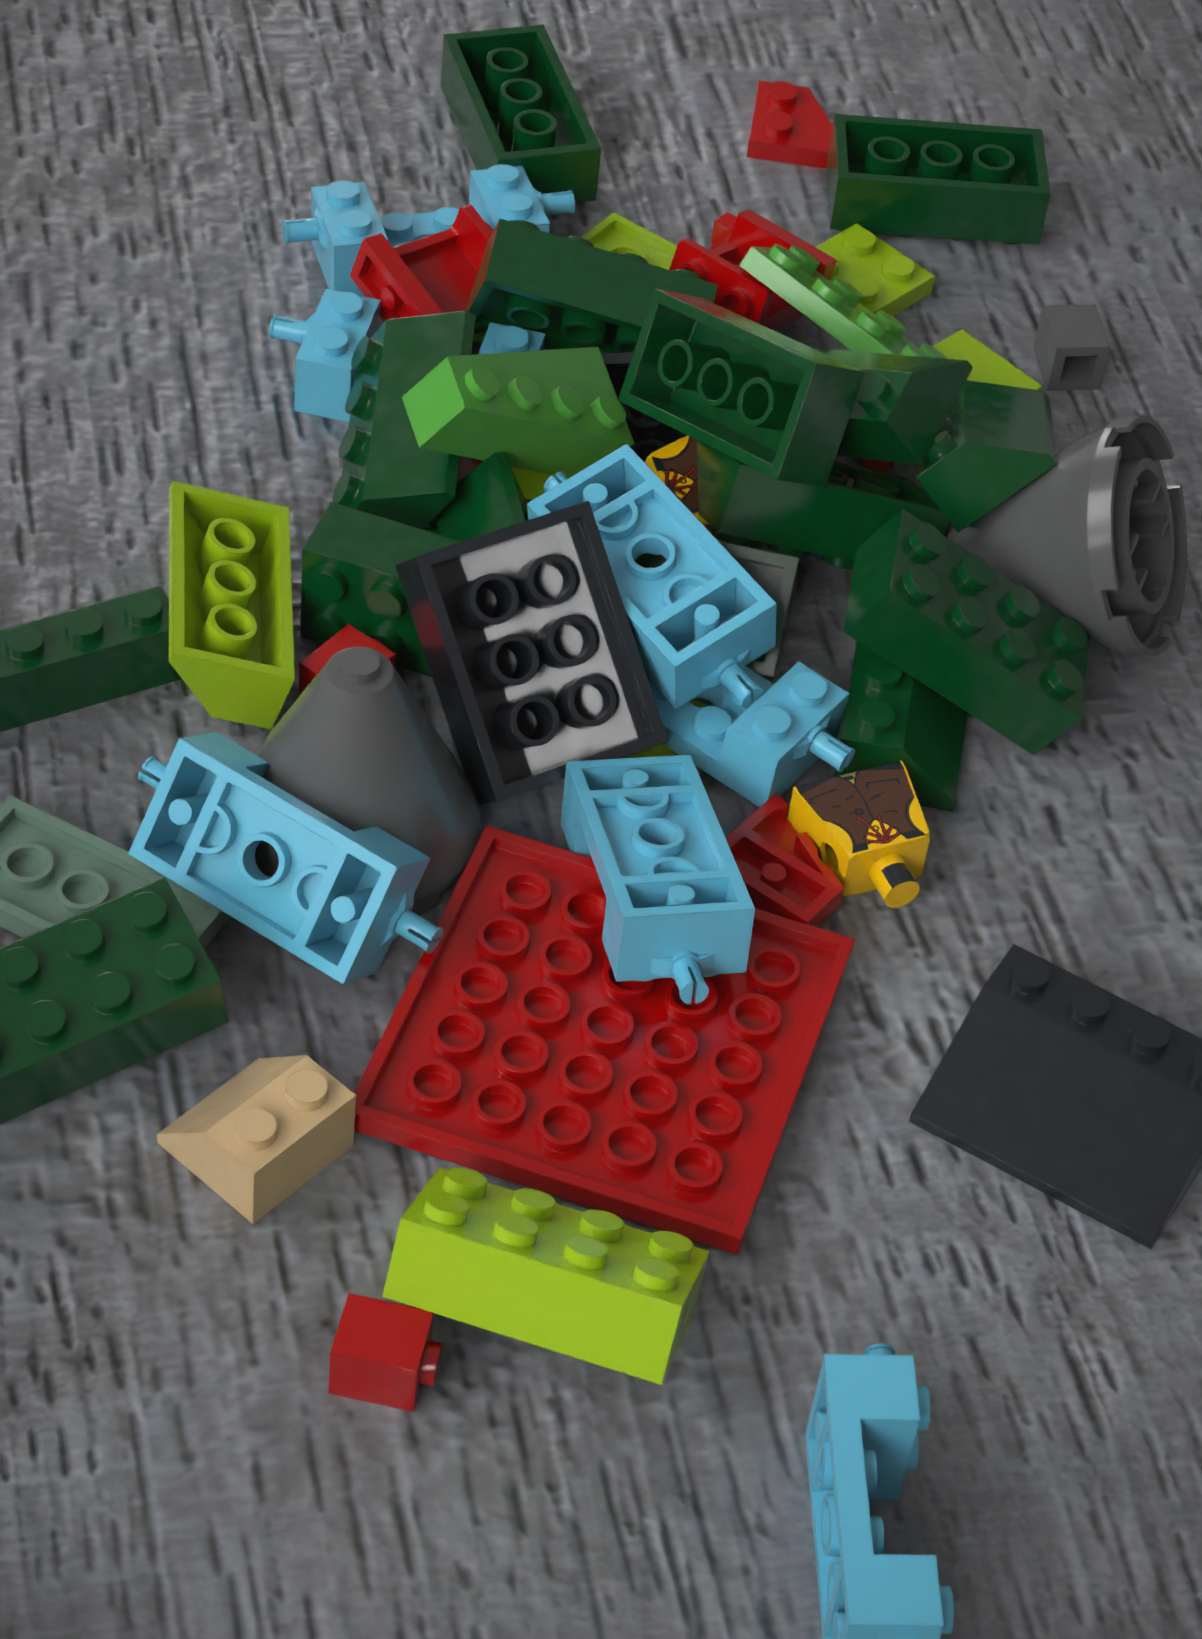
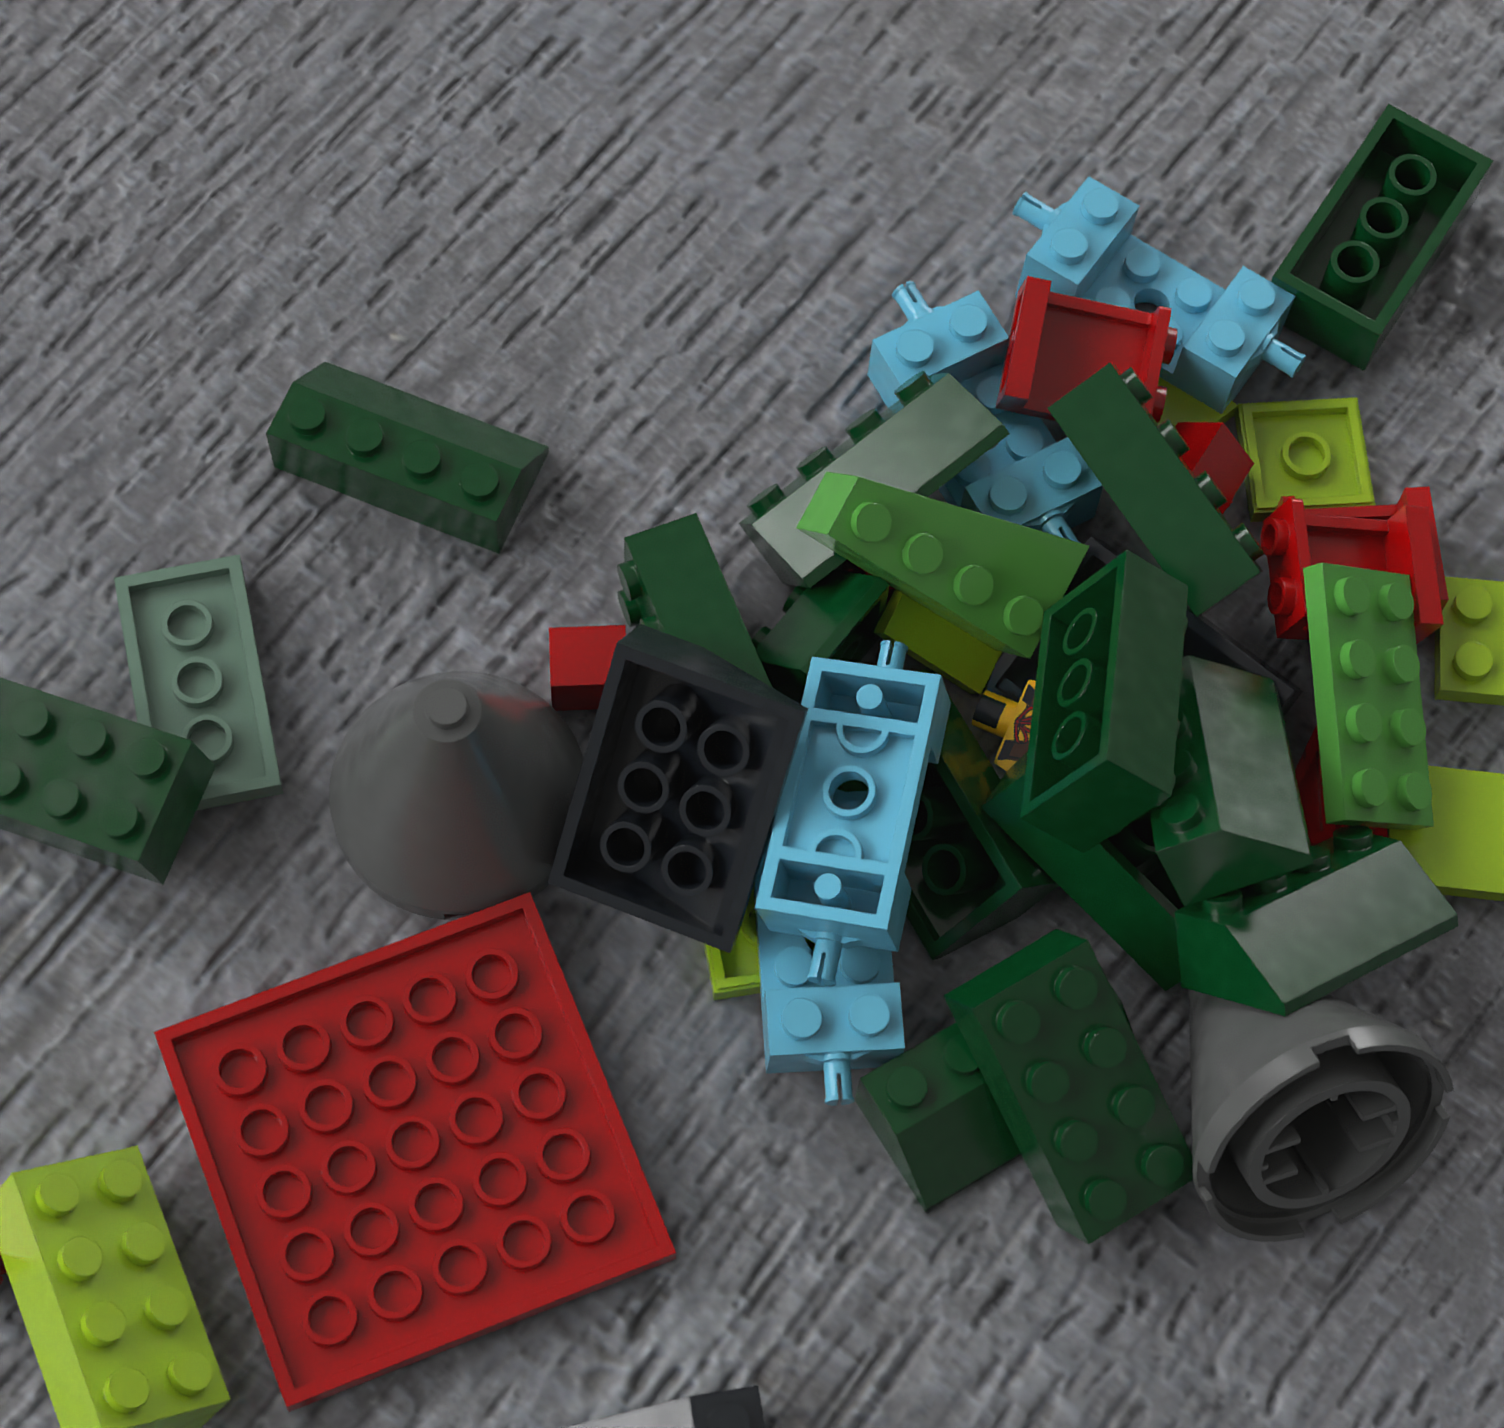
camera: 50 degrees right, 20 degrees up
medium azure brick [128,732,444,984] -> none
tan slope [157,1055,356,1224] -> none
lime slope [169,480,295,730] -> none
medium azure brick [560,755,755,1004] -> none
red wing [725,793,844,927] -> none
torso [787,760,930,908] -> none

